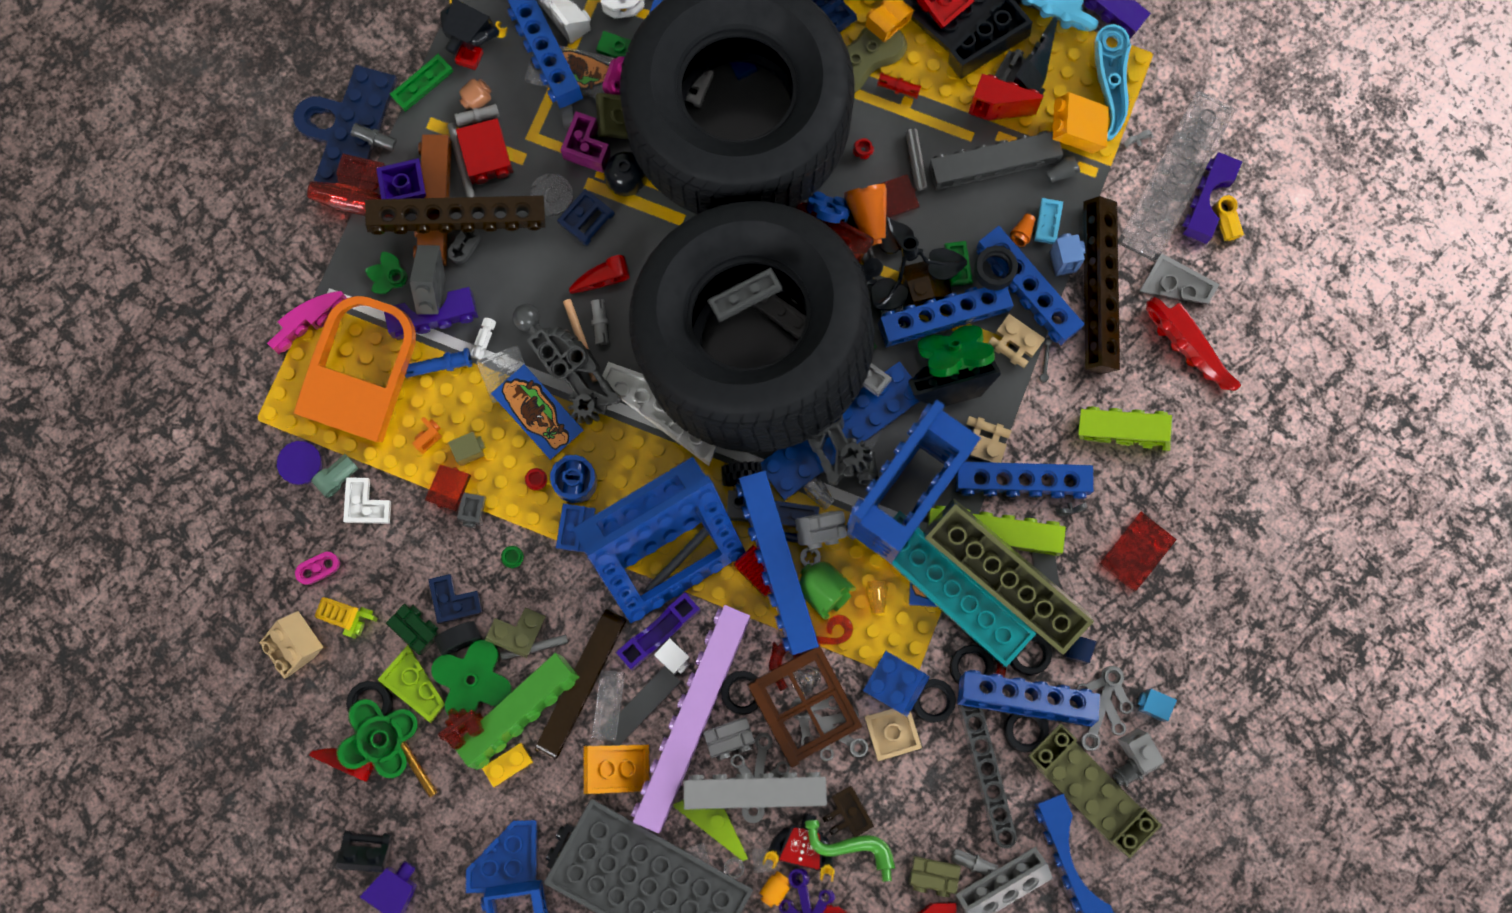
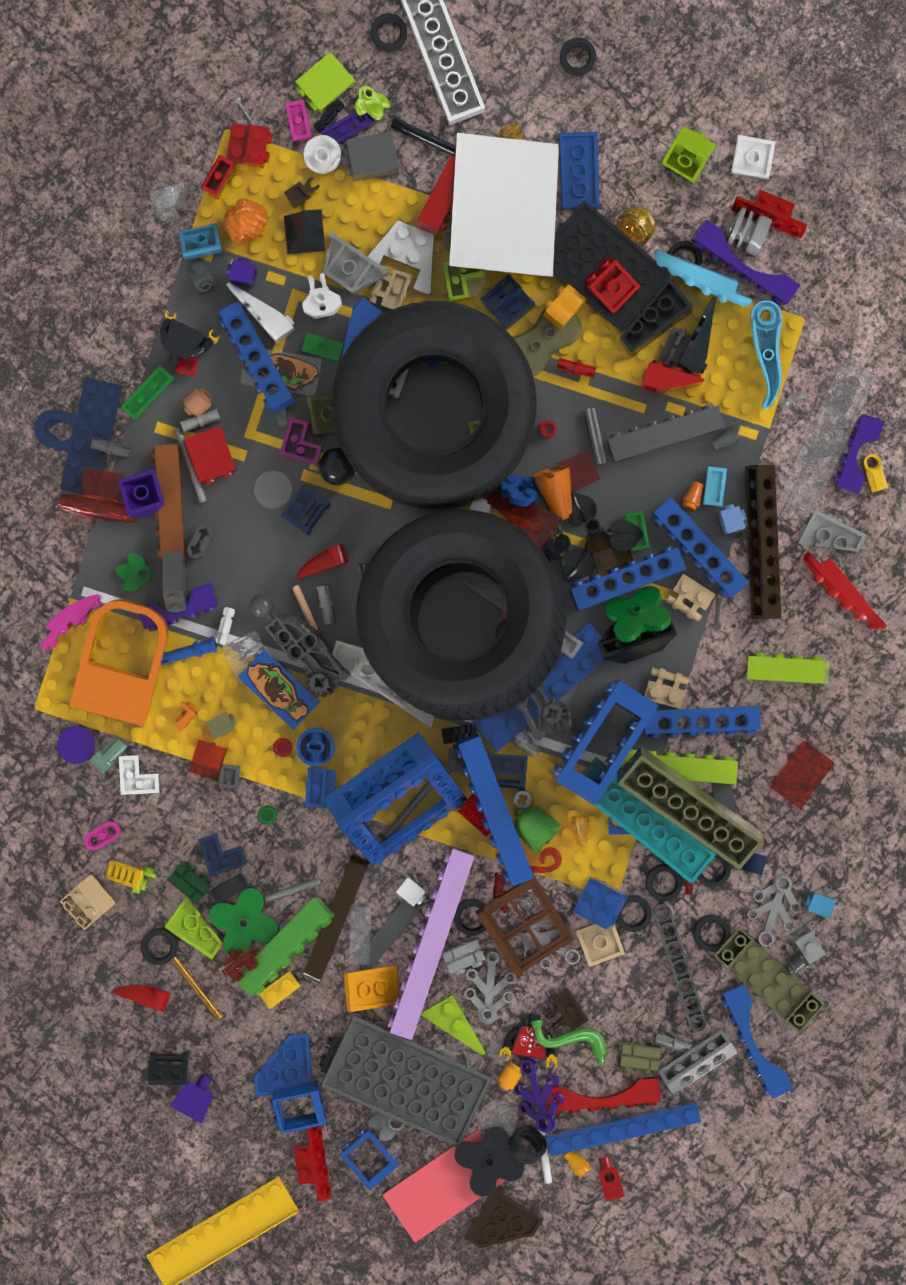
camera: 10 degrees left, 10 degrees up
green plant [336,699,418,778] -> none
dark brown brick [365,195,545,235] -> none
olive plate [485,607,546,658] -> none
dark pink plate [603,56,625,95] -> none
dark purple arch [616,592,701,671] -> none
light grey brick [684,772,827,809] -> none
dark grey tile [708,268,782,322] -> none
light grey brick [795,511,847,549] -> none
blue brick [957,670,1100,727] -> none
black tyre [974,245,1018,290] -> none
light orange brick [1052,92,1109,153] -> none

